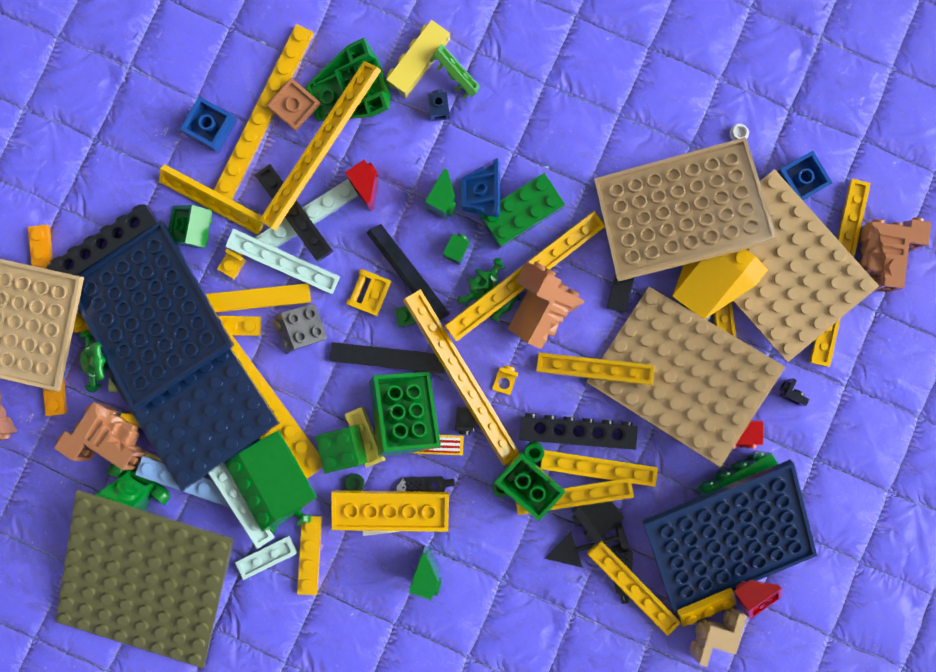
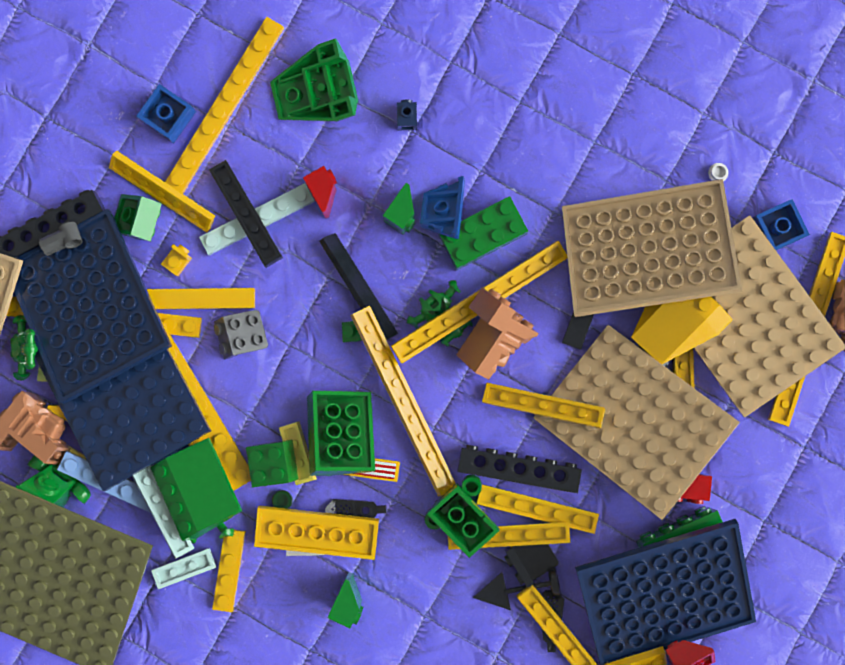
camera: 10 degrees right, 0 degrees up
light aqua plate [225,229,341,294] -> none
yellow plate [259,61,381,231] -> none
nougat tile [266,78,321,132] -> none
black tile [330,342,444,374] -> none
yellow plate [346,269,392,317] -> none
light yellow brick [386,20,450,98] -> none
bright green plate [430,44,480,99] -> none
green brick [443,233,470,265] -> none
black bracket [455,407,475,435] -> none
yellow bracket [492,365,518,395] -> none
black bracket [780,378,810,406] -> none
none -> dark grey piece [39,222,83,256]

